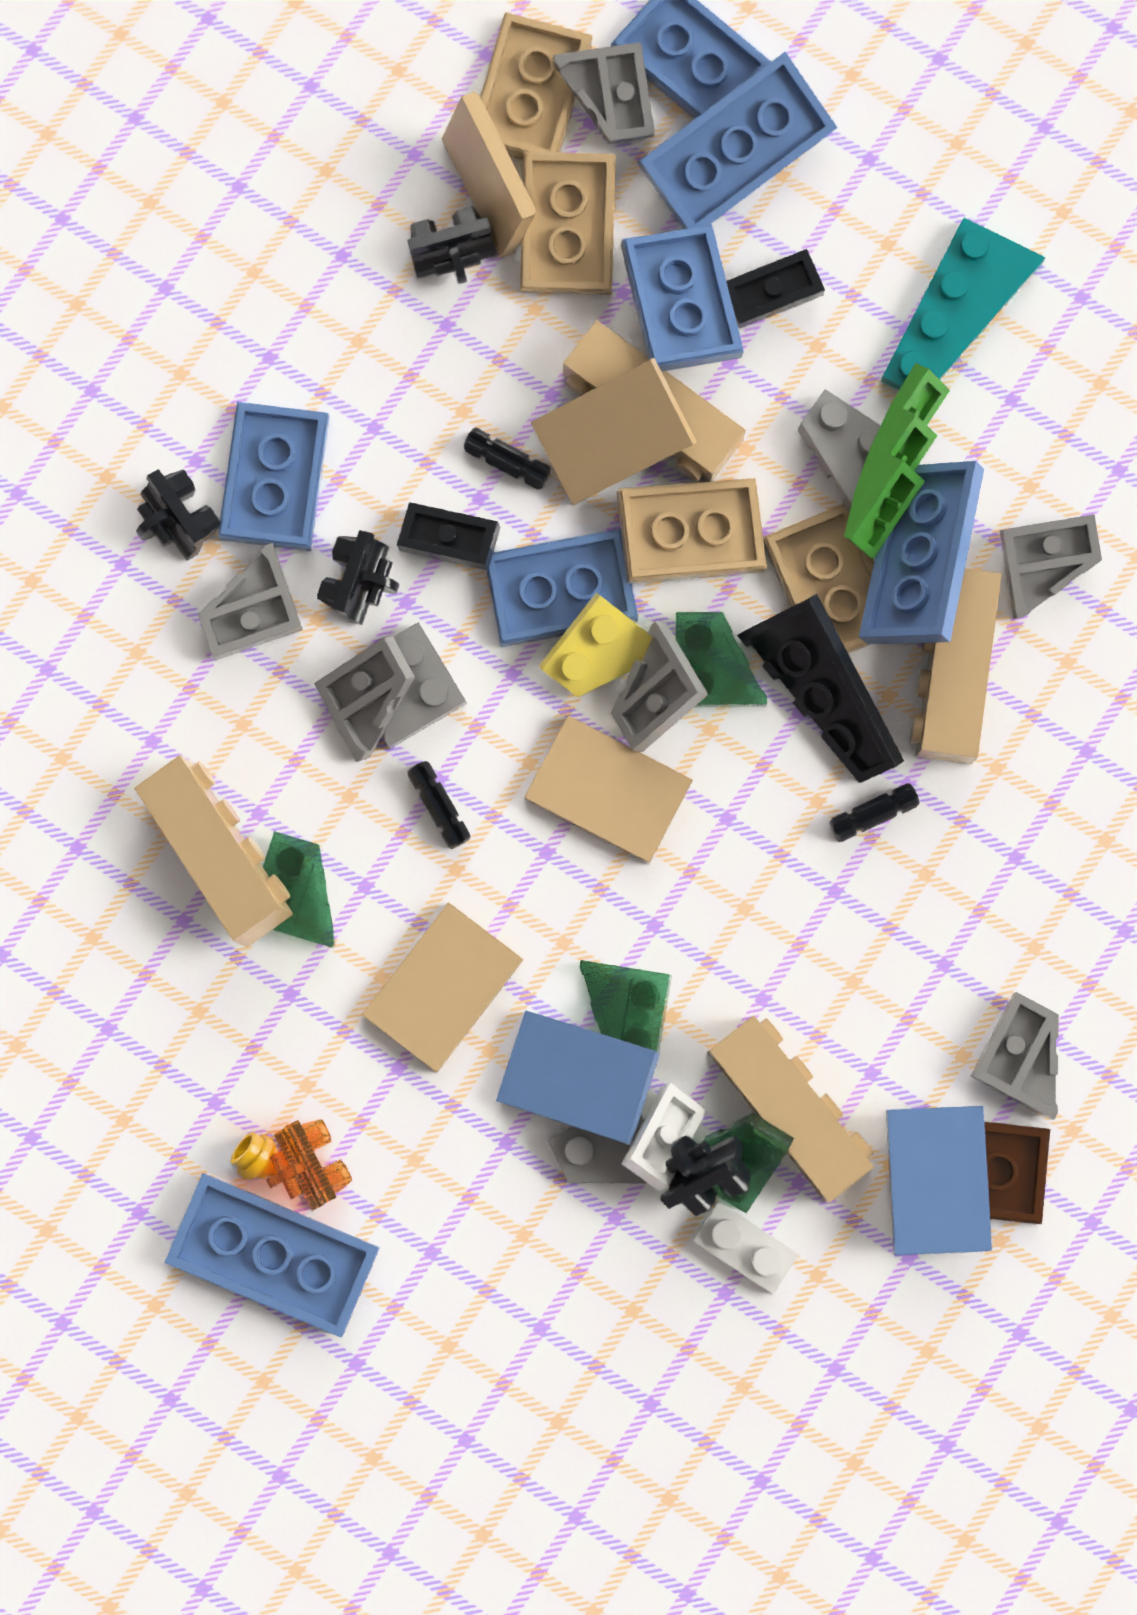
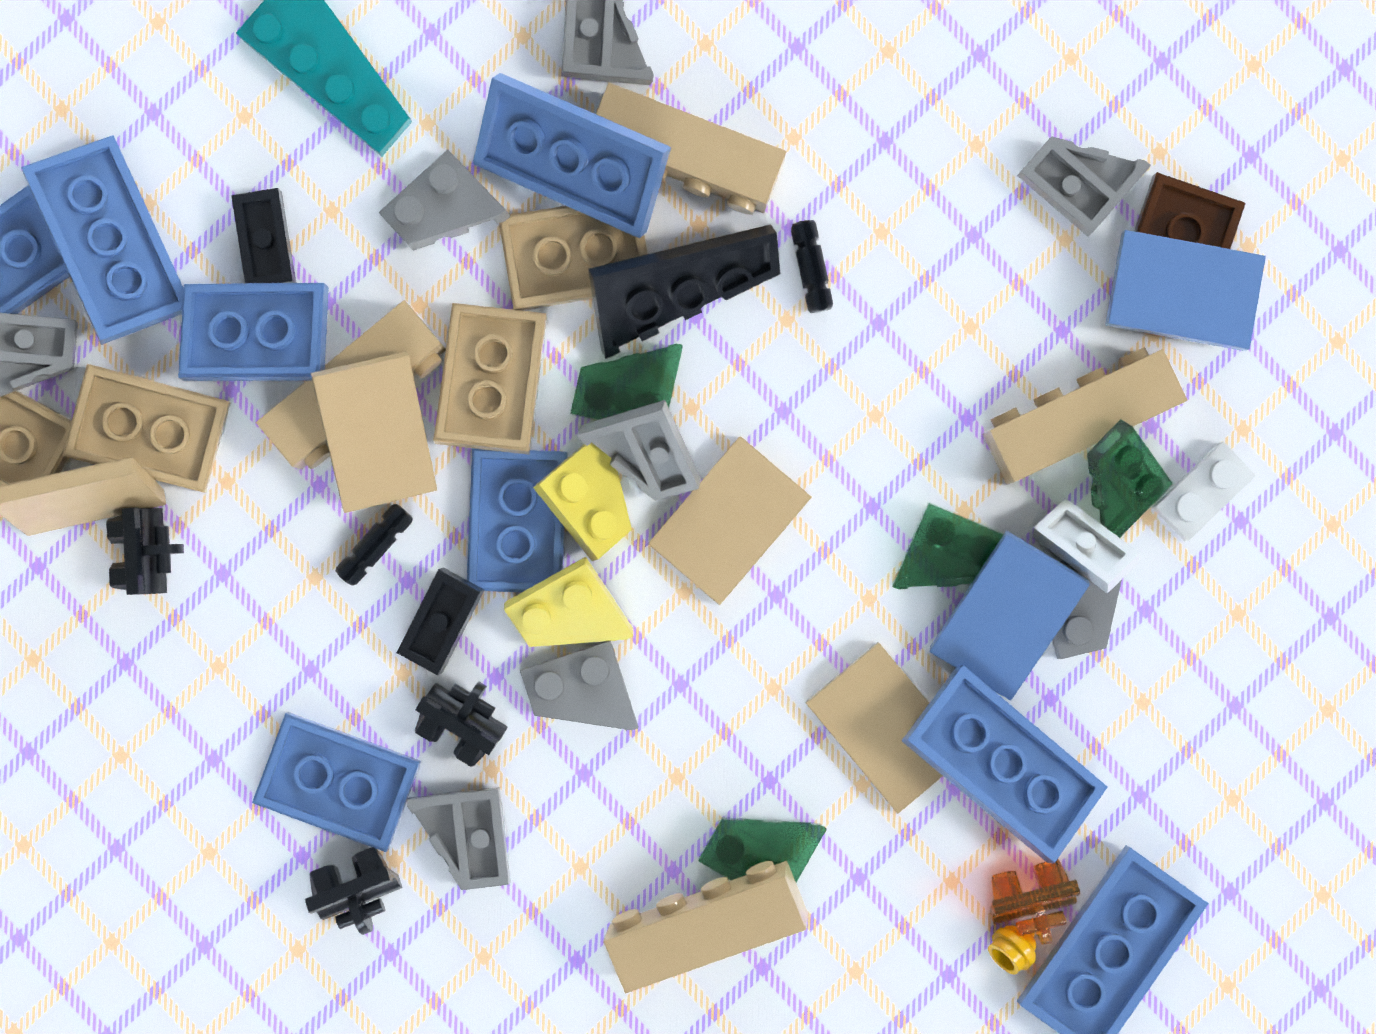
camera: 80 degrees left, 5 degrees up
light grey wing [314,636,415,762] -> none
black axle [407,761,471,849] -> none
black hips [660,1135,752,1217] -> none
bright green slope [844,363,950,559] -> none
none -> light yellow wing [504,557,633,647]
none -> medium blue plate [902,665,1108,863]

